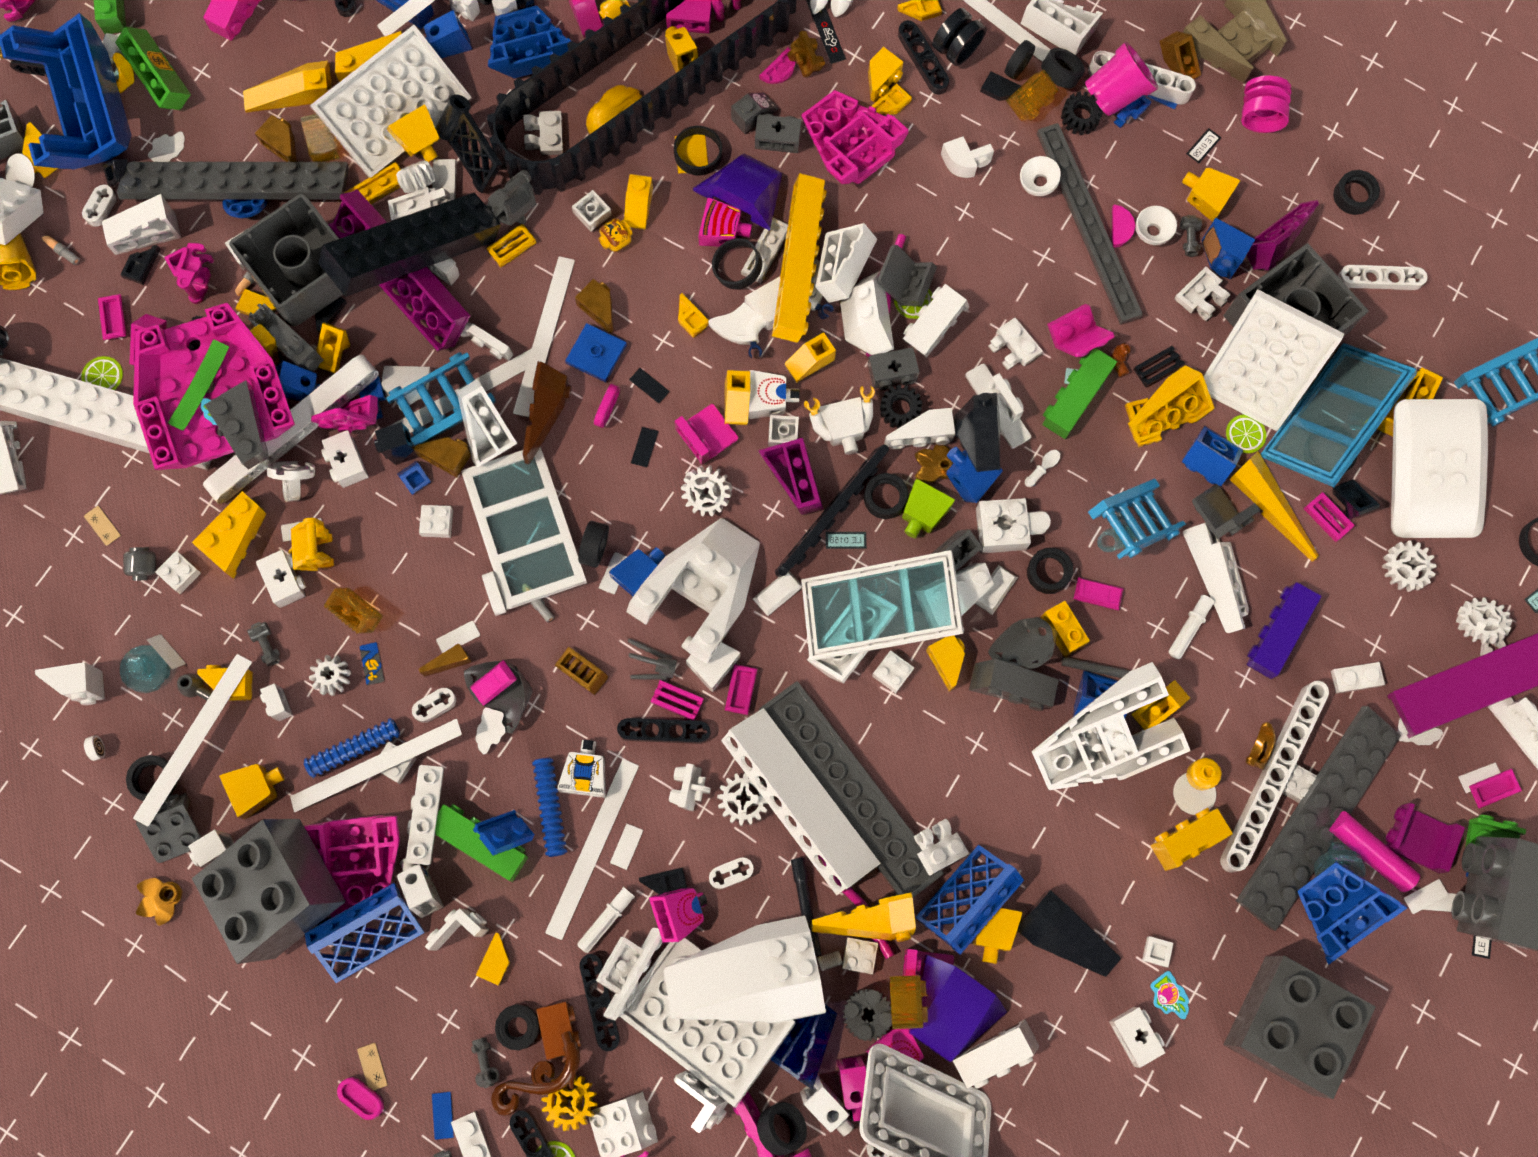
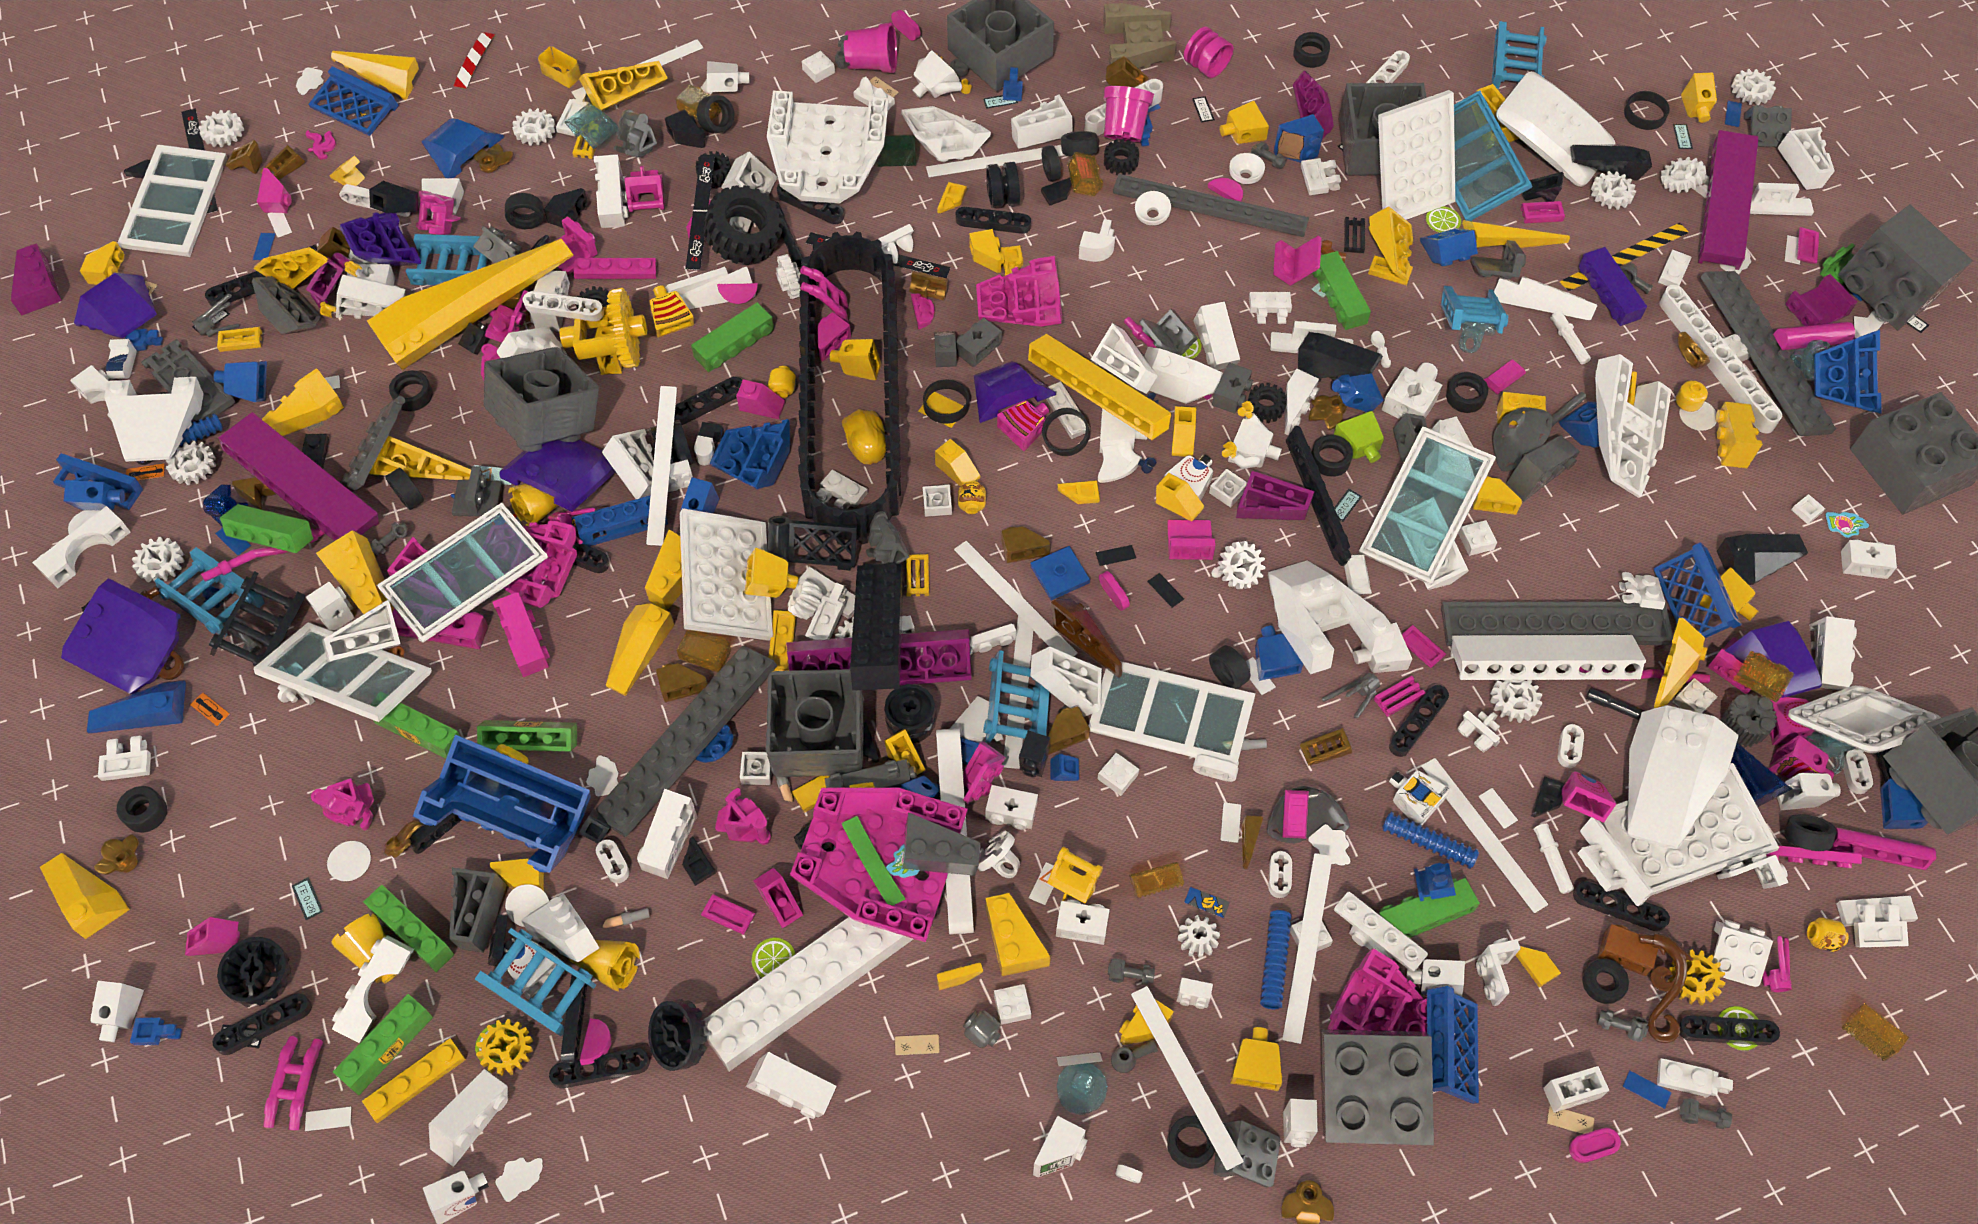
camera: 50 degrees left, 15 degrees down
none -> black wheel [884,684,936,743]
none -> yellow tile [937,963,983,990]
none -> white brick [1543,1066,1609,1113]
none -> sticker [1560,223,1689,292]
none -> black wedge [1570,144,1652,181]
none -> dark grey bar [1620,263,1653,294]

